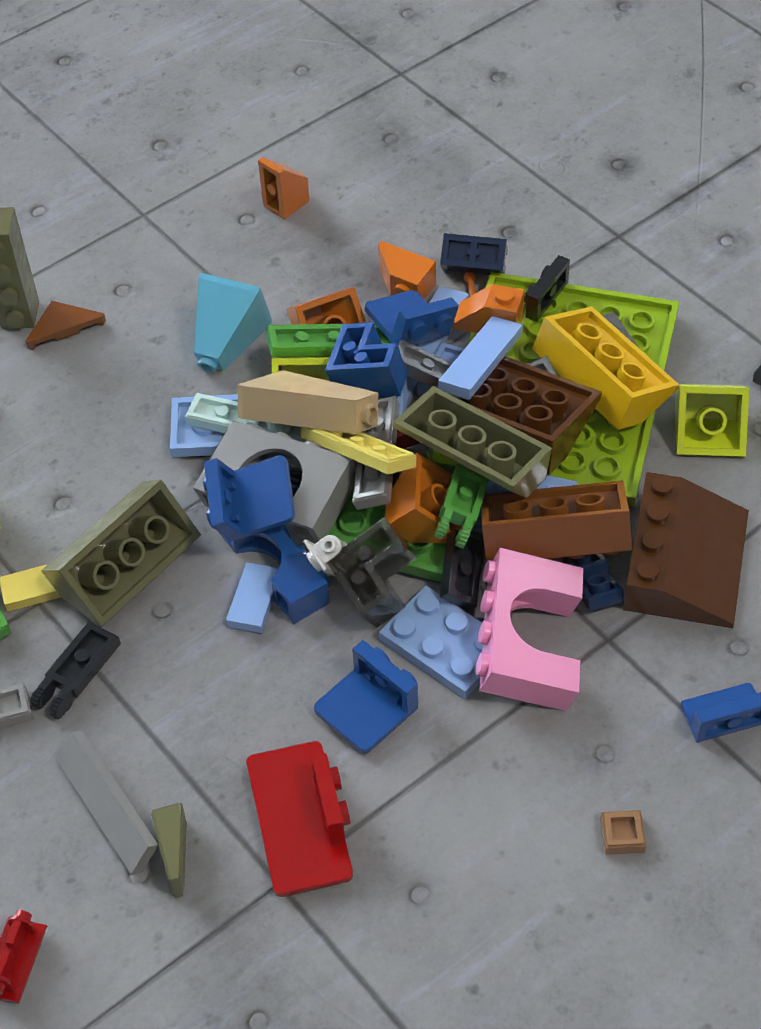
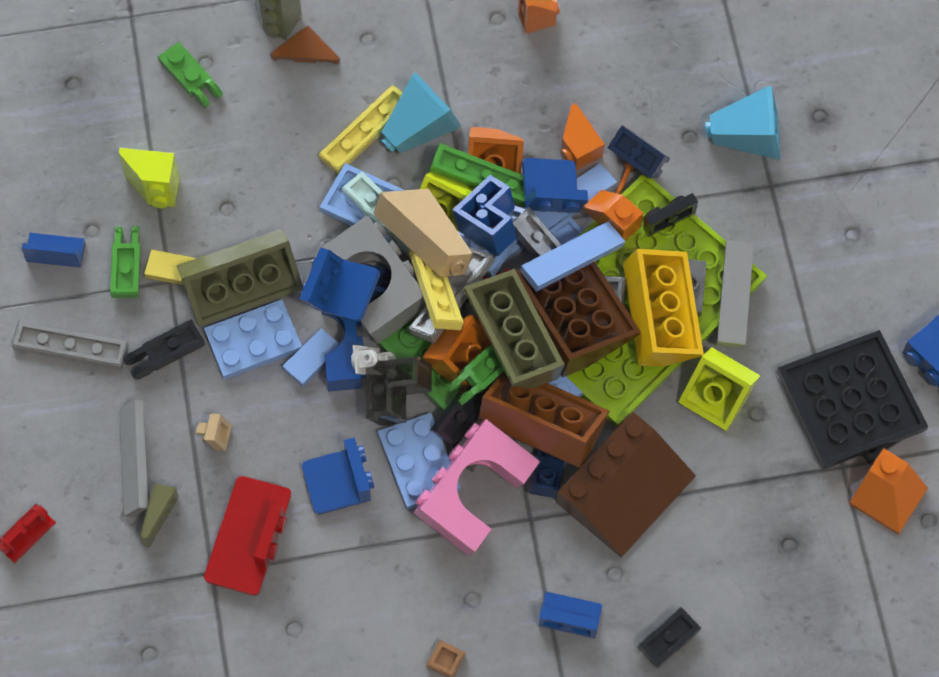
camera: 25 degrees right, 15 degrees up
none -> tan tile [195,414,232,451]
none -> light blue plate [204,299,302,380]
none -> light yellow tile [318,85,403,174]
none -> medium azure slope [705,86,781,159]
none -> light grey tile [717,240,754,348]

